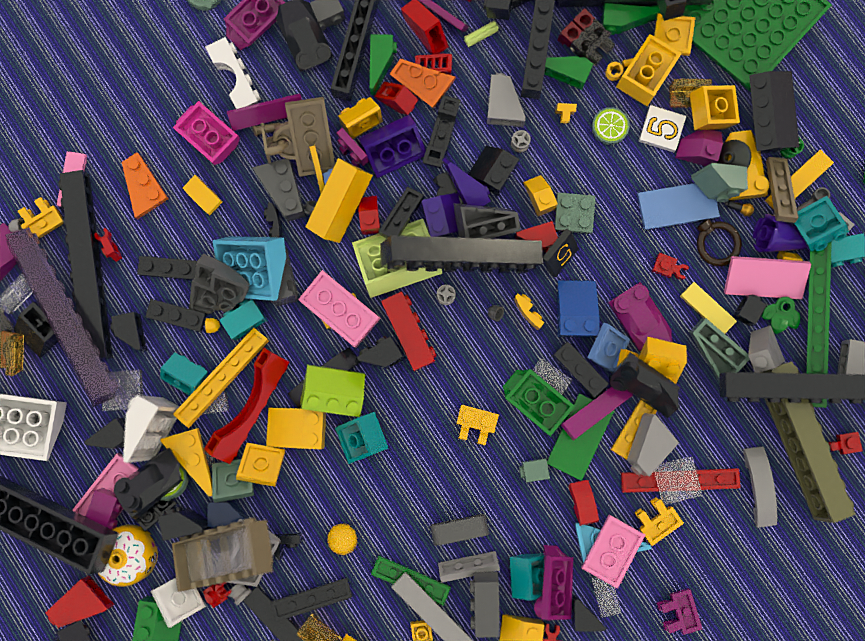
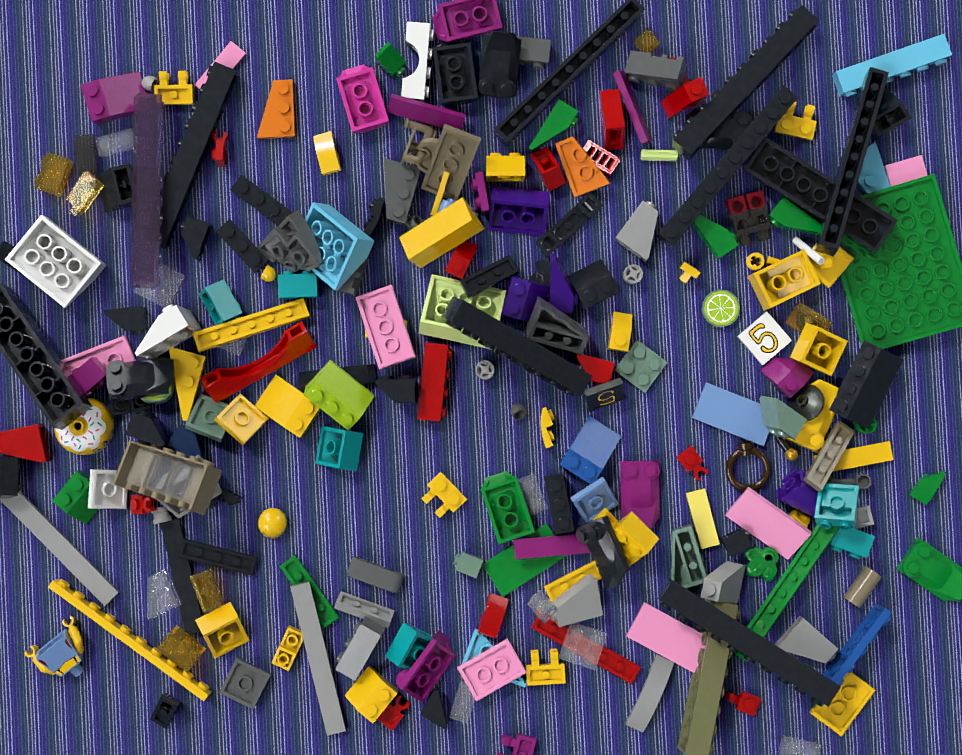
camera: 25 degrees right, 5 degrees up
none -> green slope [375,41,407,79]
none -> black slope [433,39,478,106]
none -> clear plate [527,590,558,623]
none -> bright pink tile [626,602,706,673]
none -> white piece [792,237,825,265]

